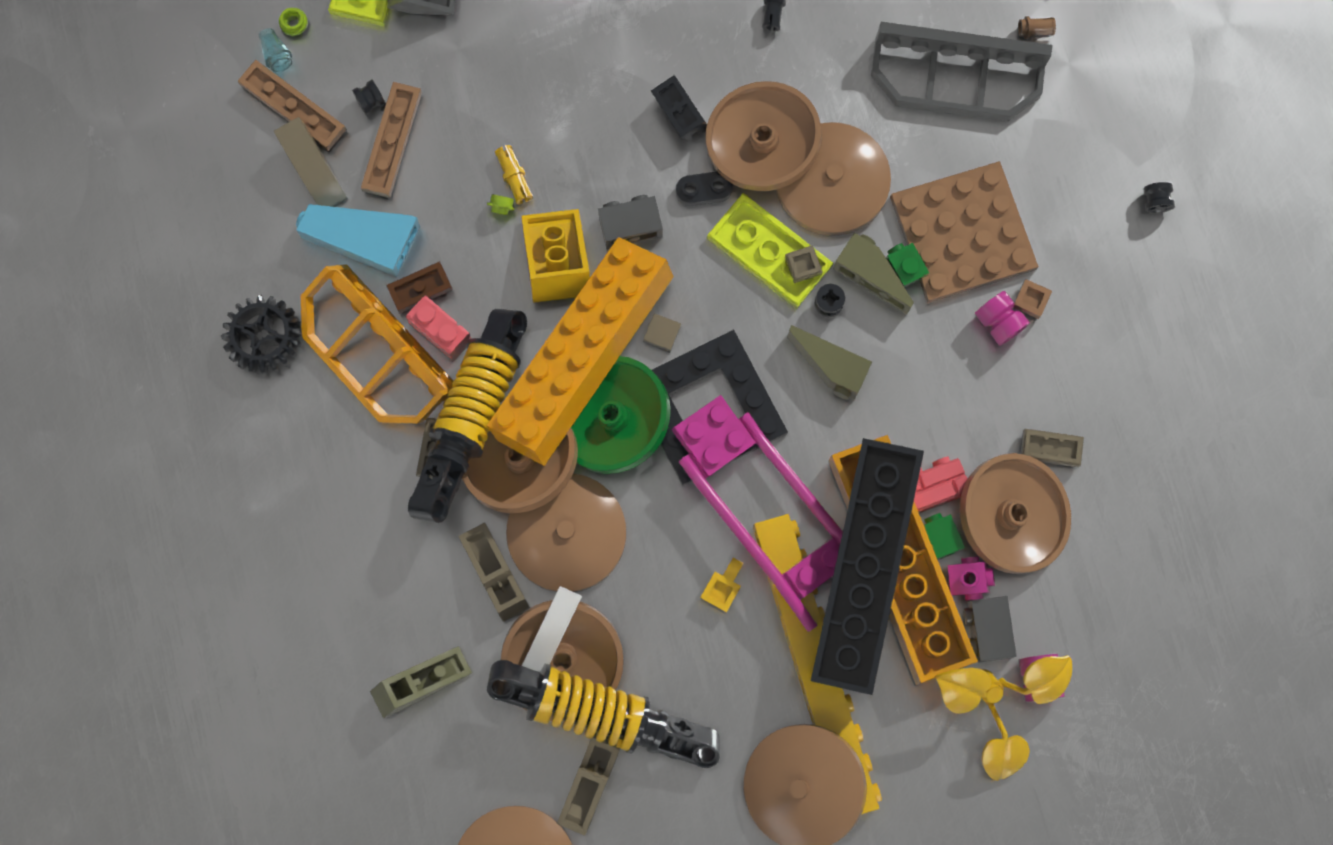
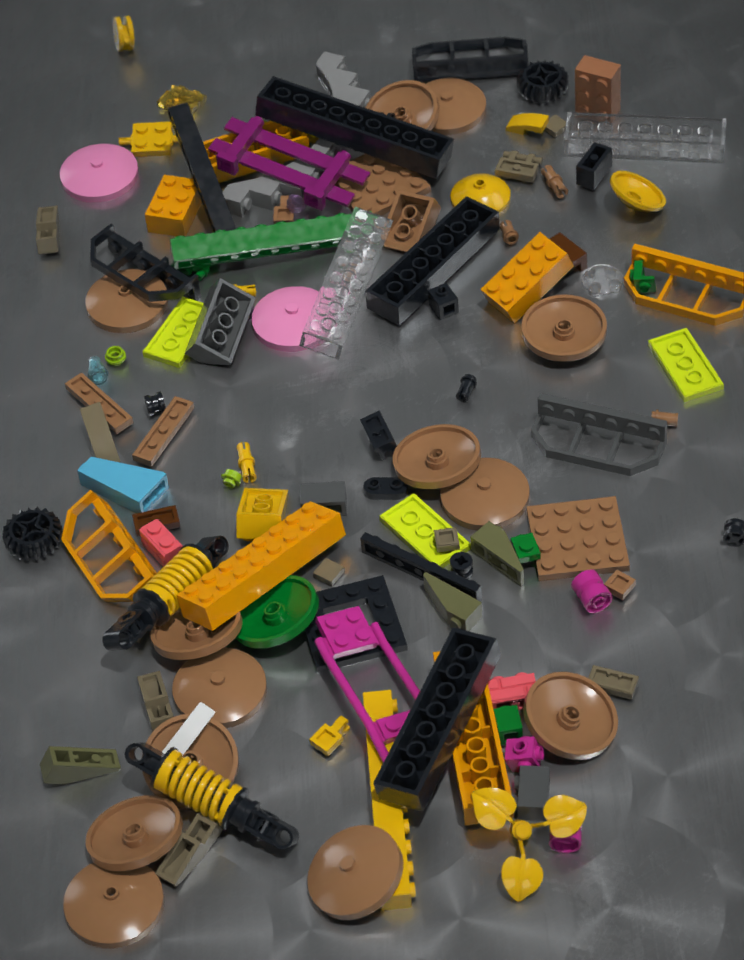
camera: 20 degrees right, 30 degrees down
none -> medium nougat dish [85,795,183,871]
none -> black plate [360,532,482,602]

